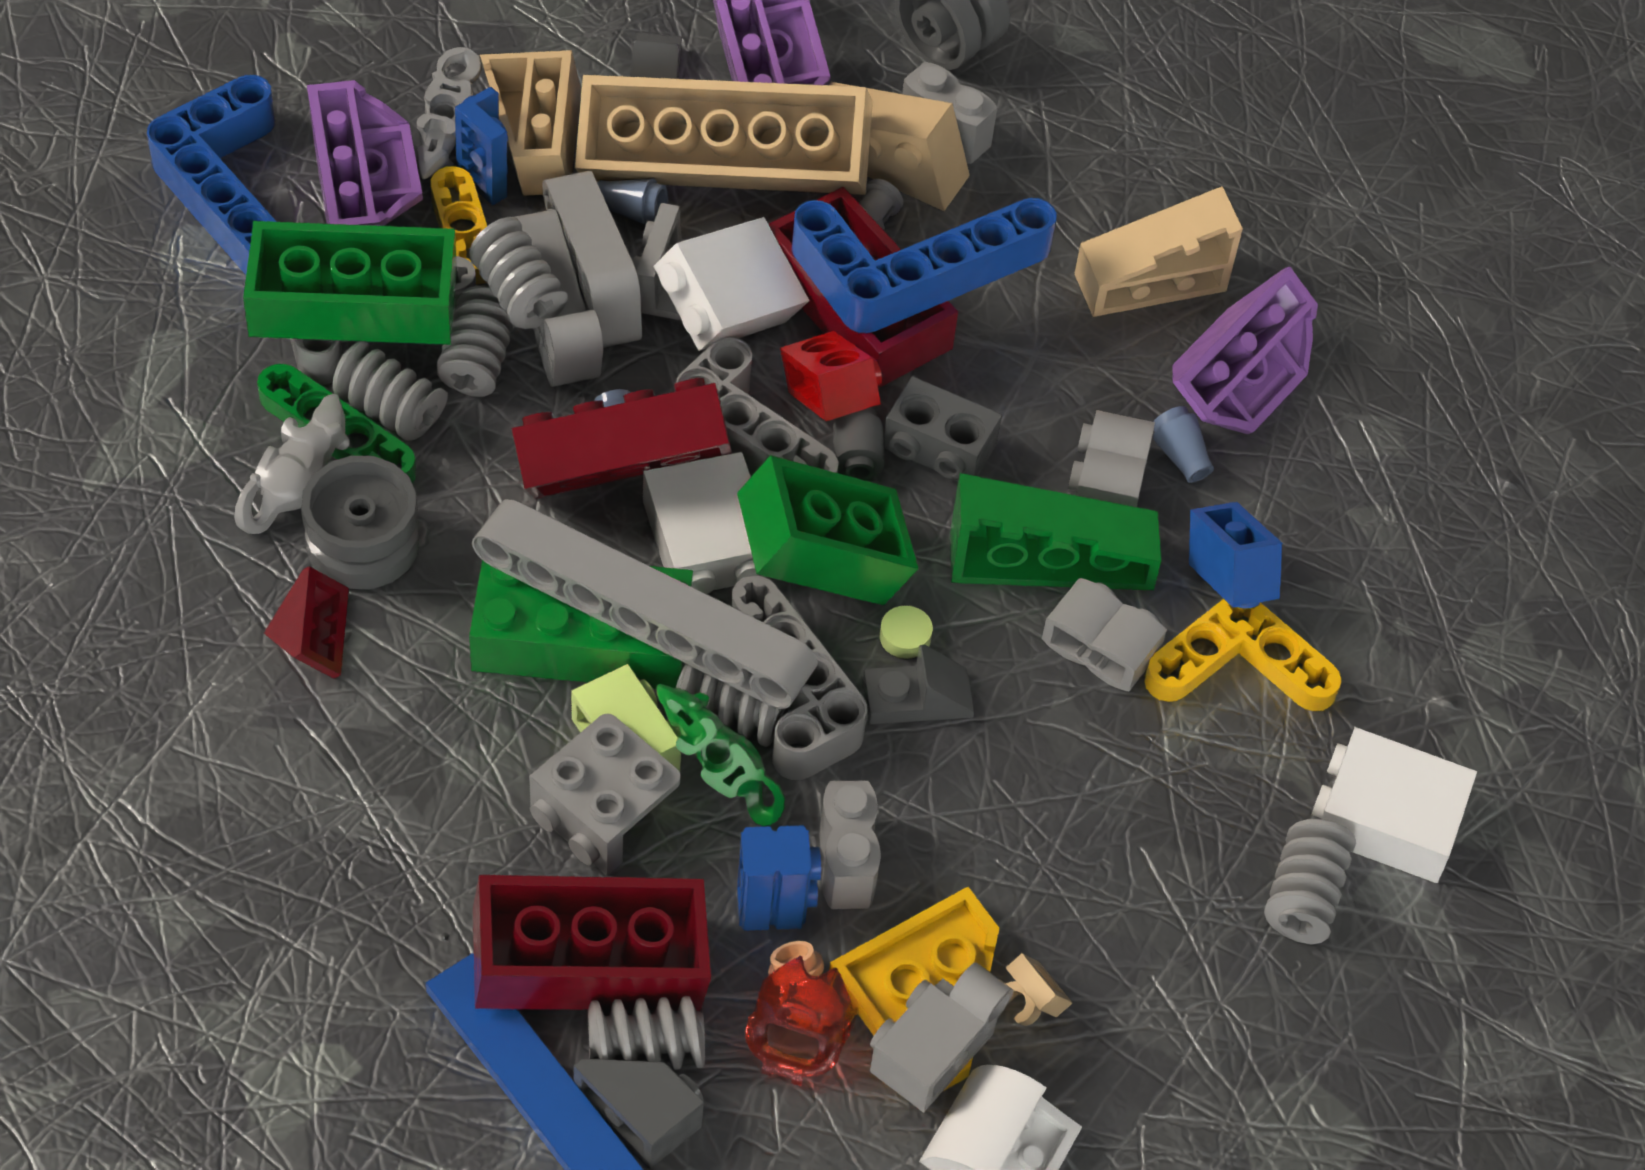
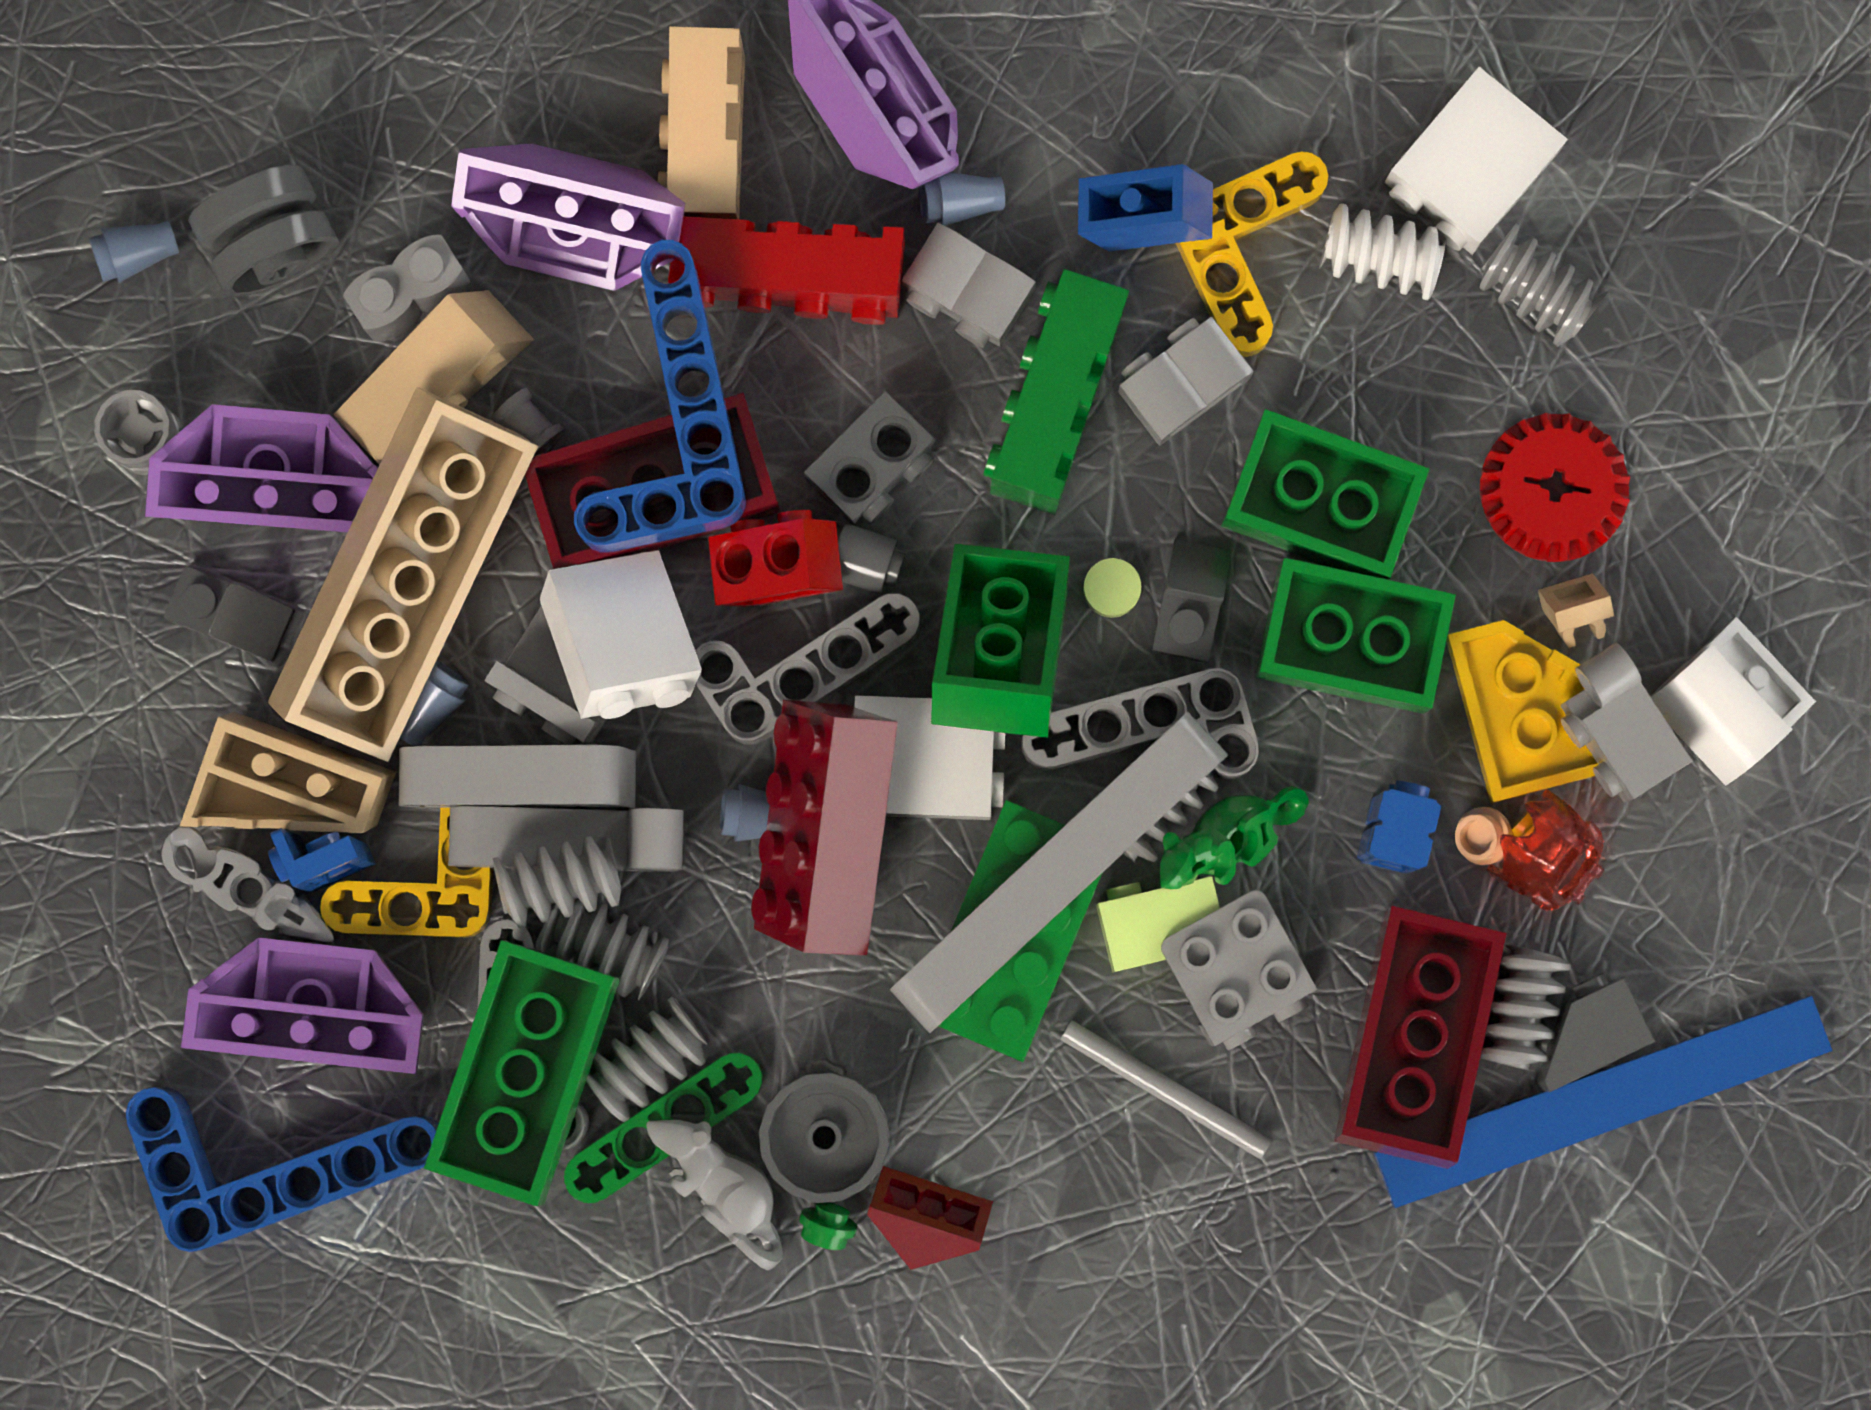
camera: 65 degrees left, 30 degrees up
light grey brick [819,781,881,909] -> none
none -> medium lavender wedge [451,144,686,291]
none -> red wedge [668,217,905,325]
none -> green plate [799,1202,858,1250]
none -> light grey bar [1060,1020,1272,1159]
none -> green brick [1221,409,1430,580]
none -> green brick [1255,558,1456,714]
none -> white piece [1319,204,1446,301]
none -> red gear [1480,413,1631,562]

